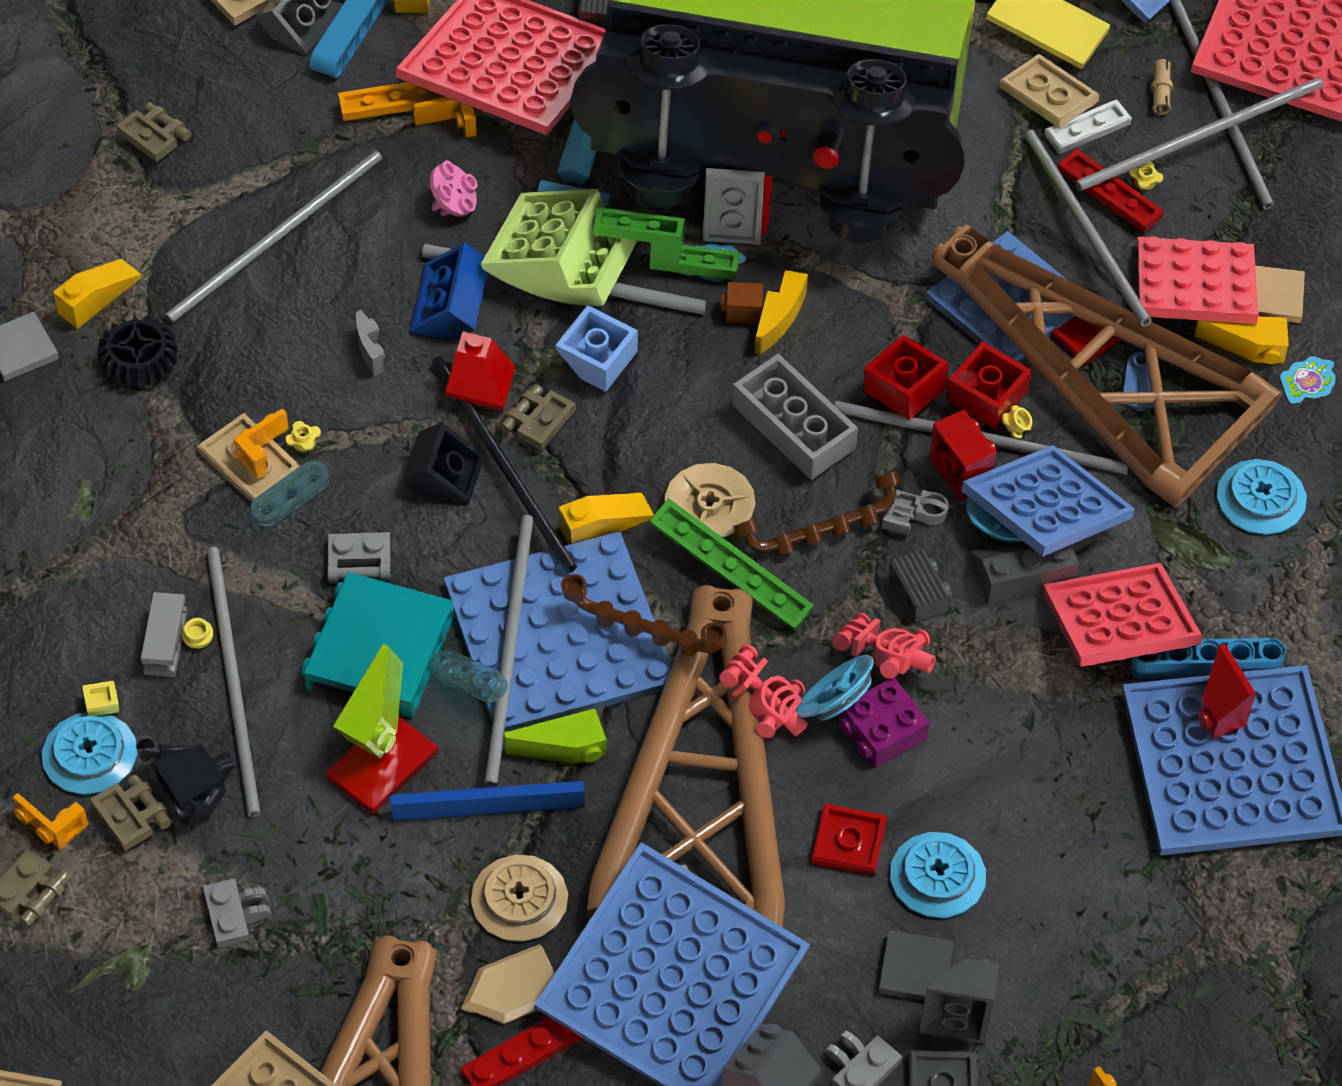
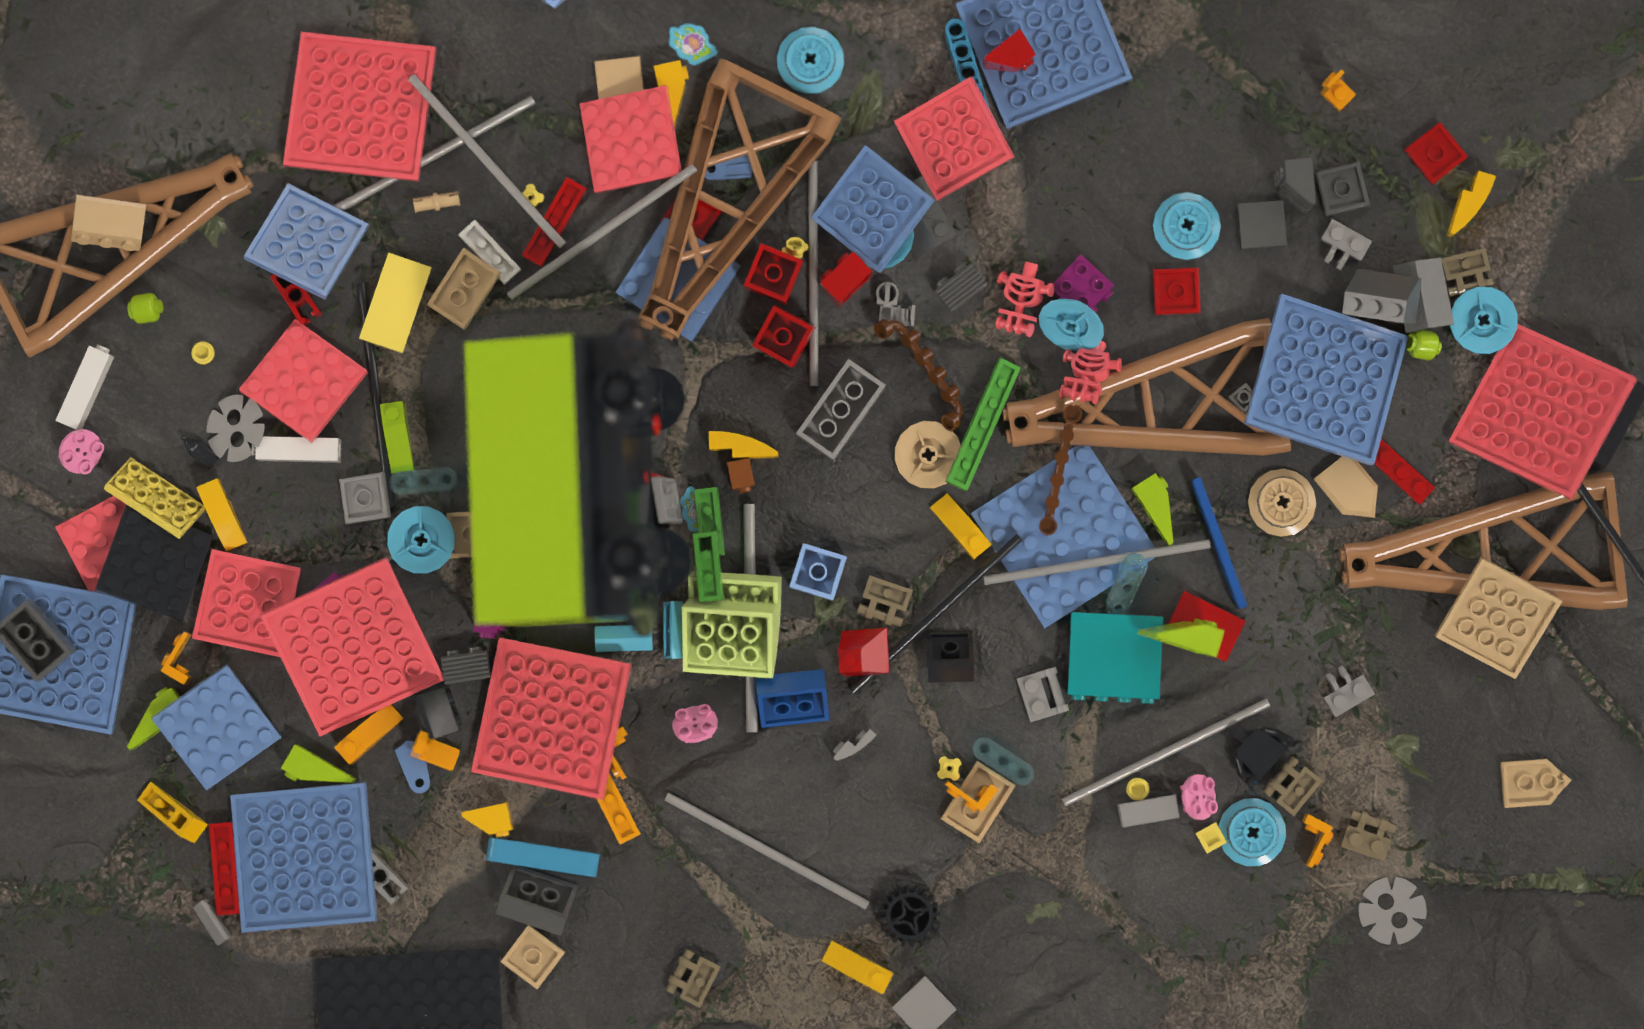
camera: 100 degrees left, 30 degrees up
none -> bright pink plate [1180,774,1218,820]

